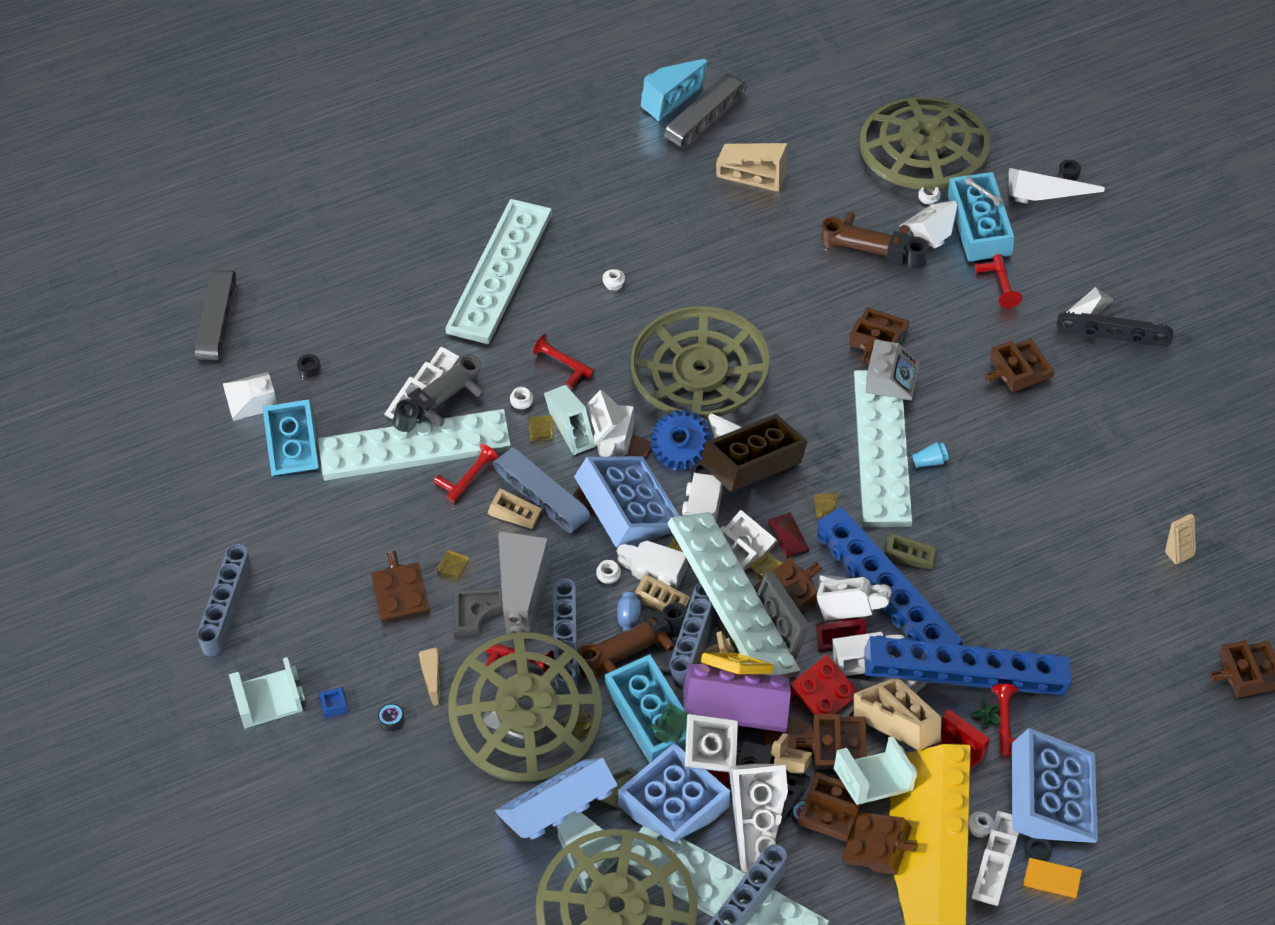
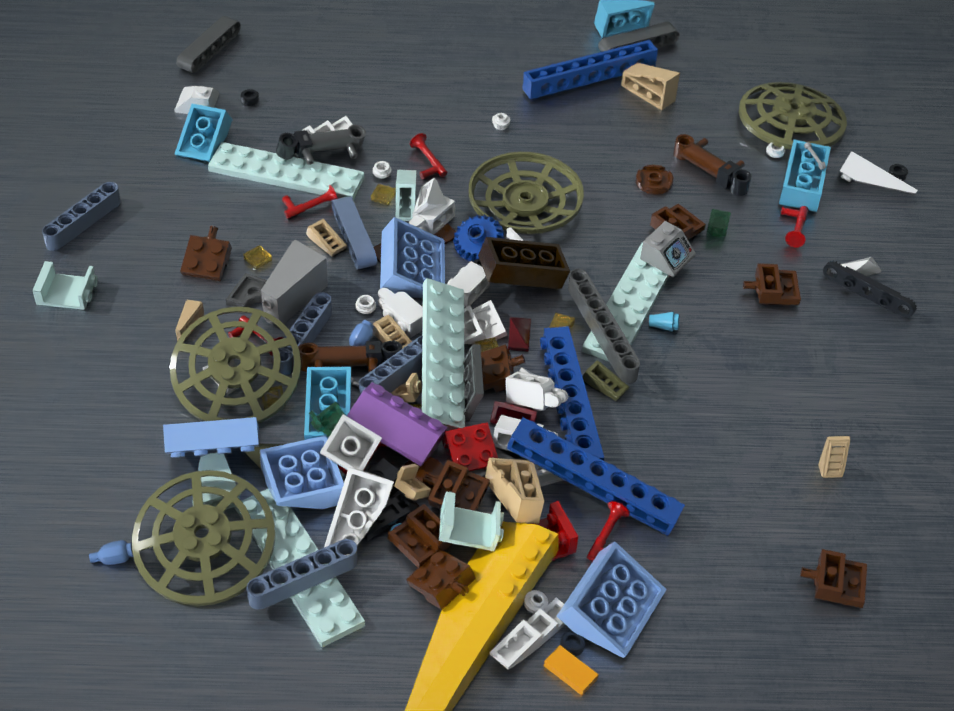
camera: 20 degrees right, 5 degrees down
blue tile [318,687,349,718] -> none
black tile [378,704,404,730] -> none
light aqua plate [445,199,552,344] -> none
yellow tile [701,653,774,674] -> none
white slope [900,200,958,248] -> none
dark green plant [971,700,1000,729] -> none
none -> blue brick [523,40,658,99]
none -> dark grey beam [568,268,640,384]
none -> reddish brown tile [636,165,674,195]
none -> clear green bracket [707,209,731,237]

